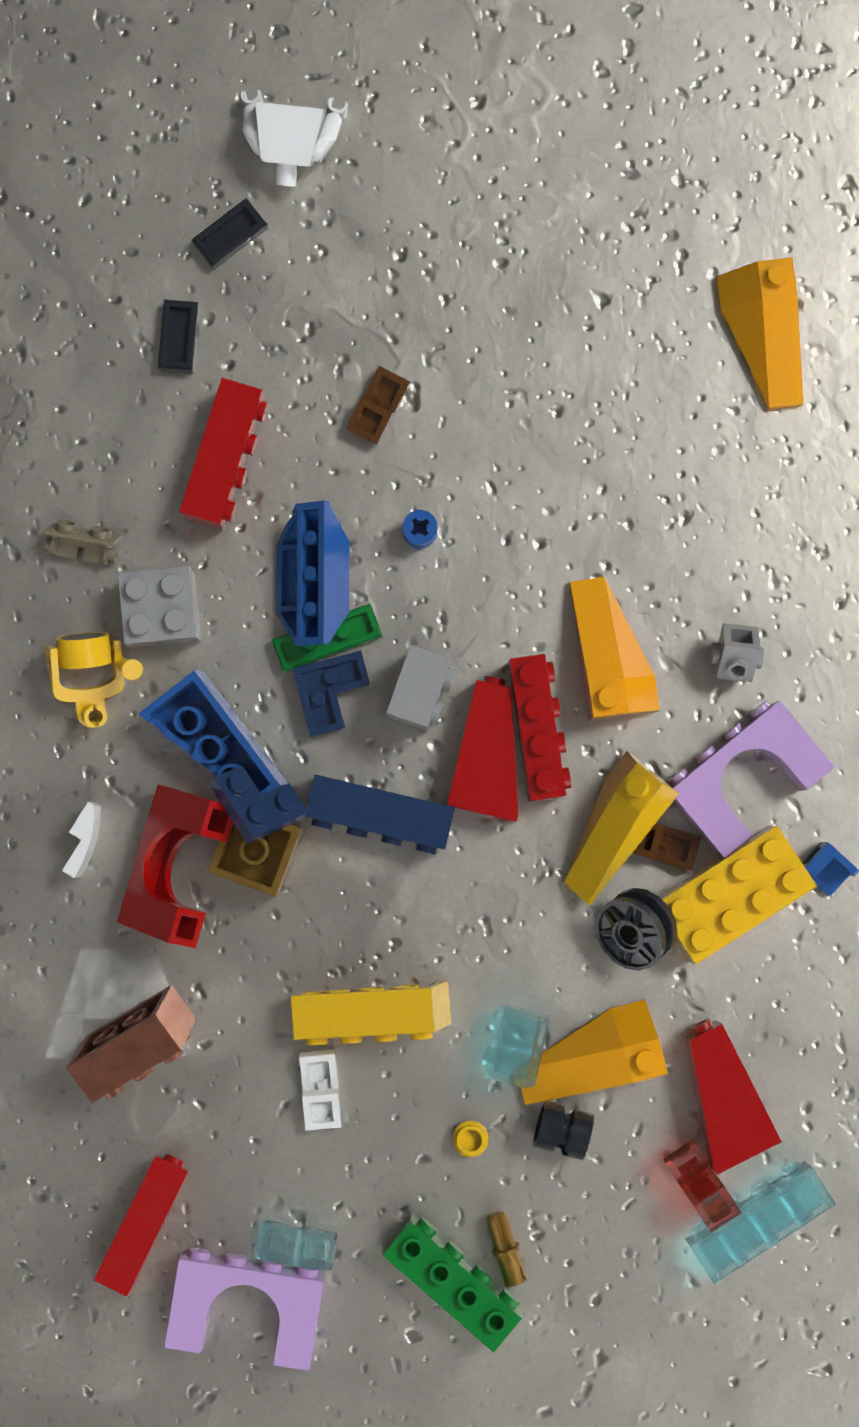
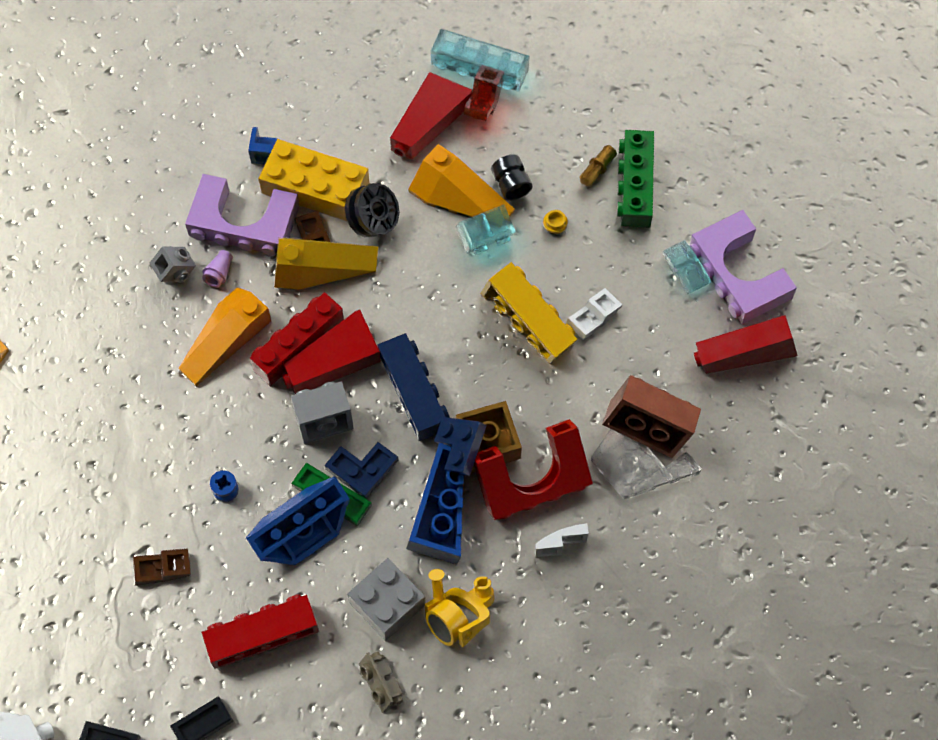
camera: 125 degrees left, 20 degrees down
none -> lavender cone [202,250,233,288]

